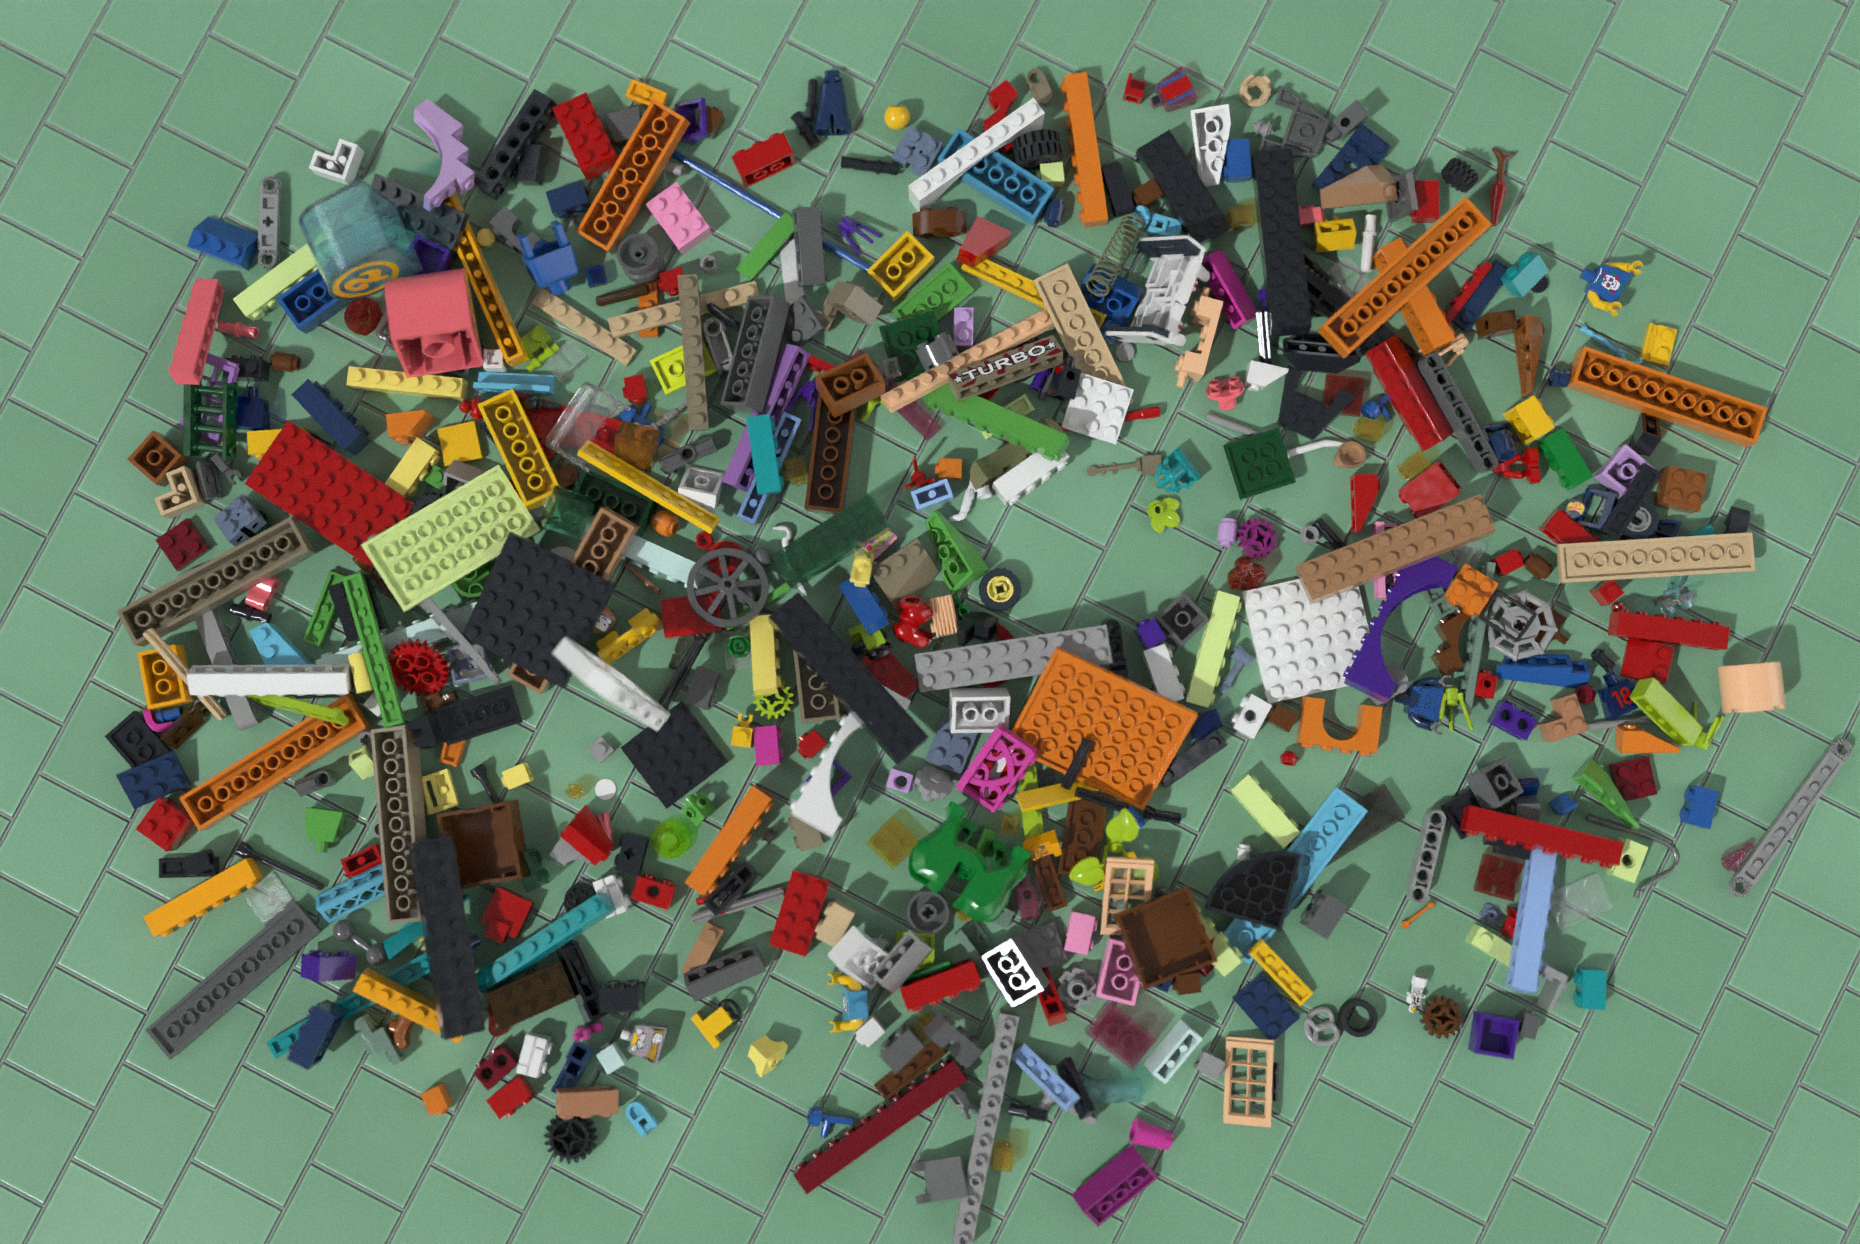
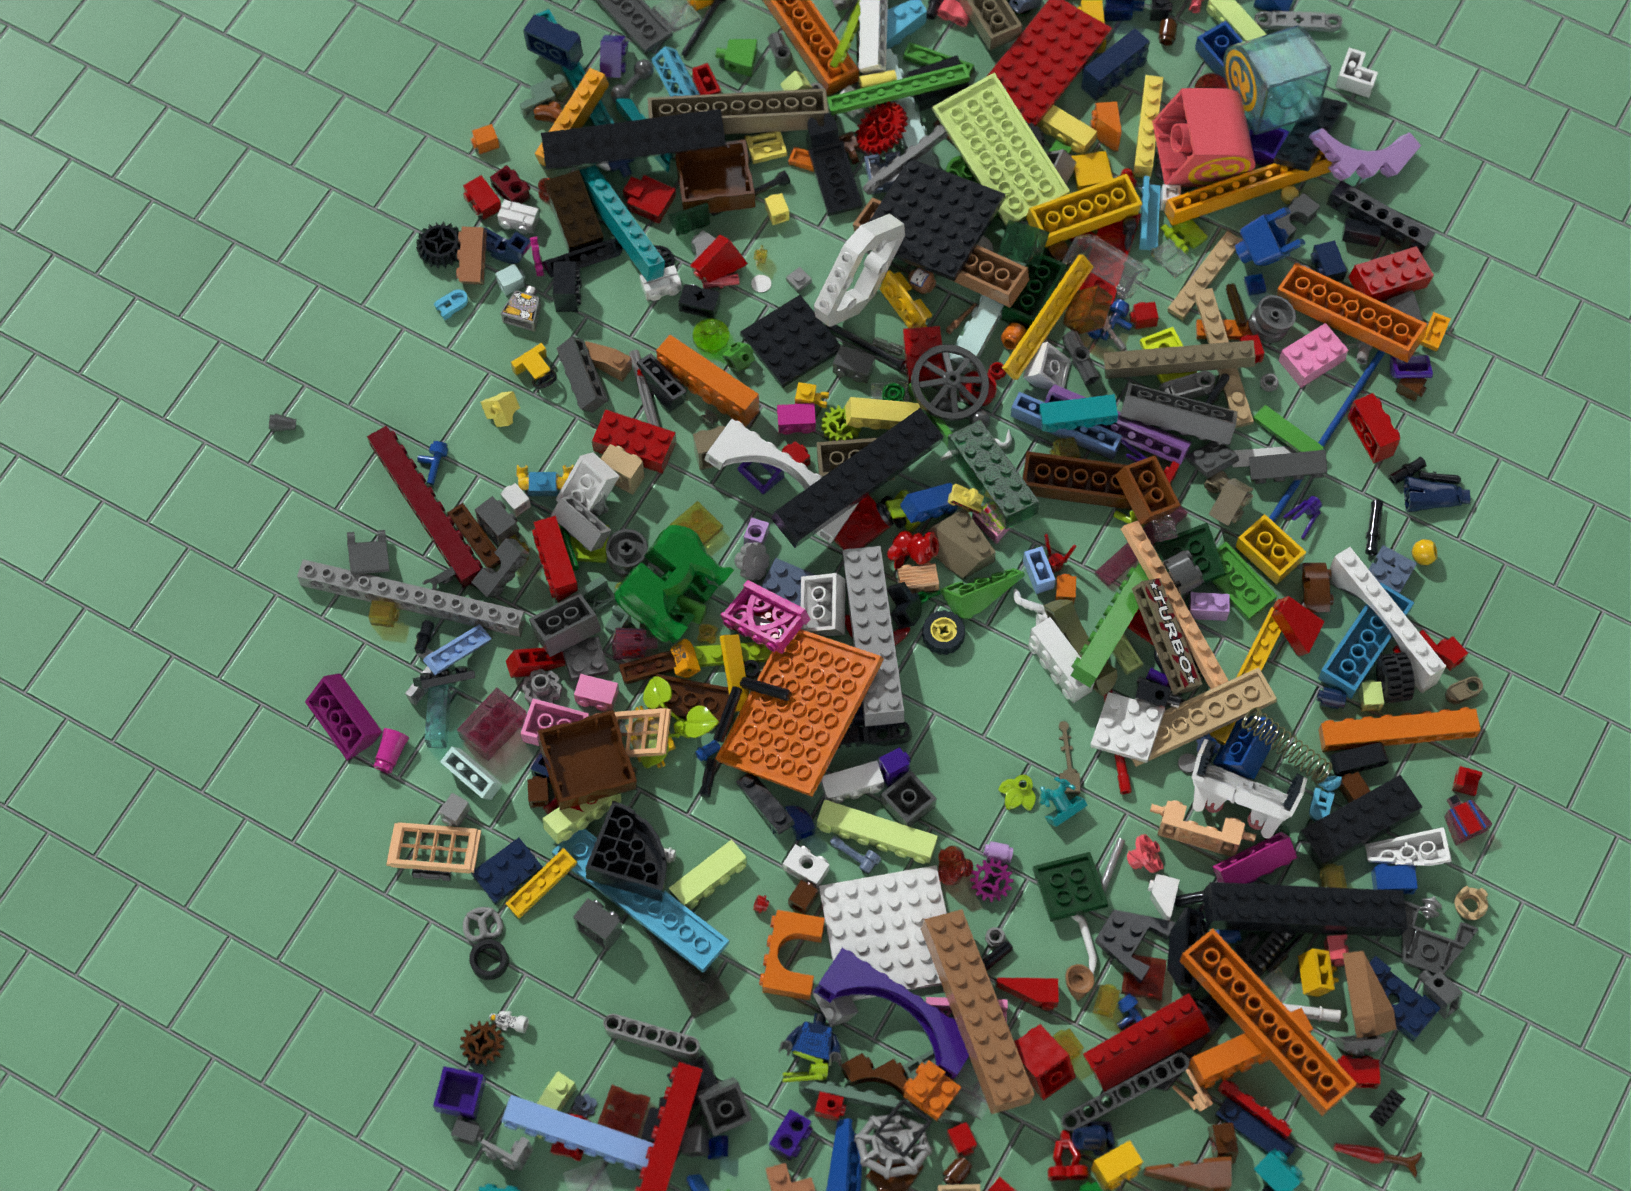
camera: 90 degrees right, 20 degrees down
red brick [631,873,677,910] -> none
orange hinge [1401,901,1435,928] -> none

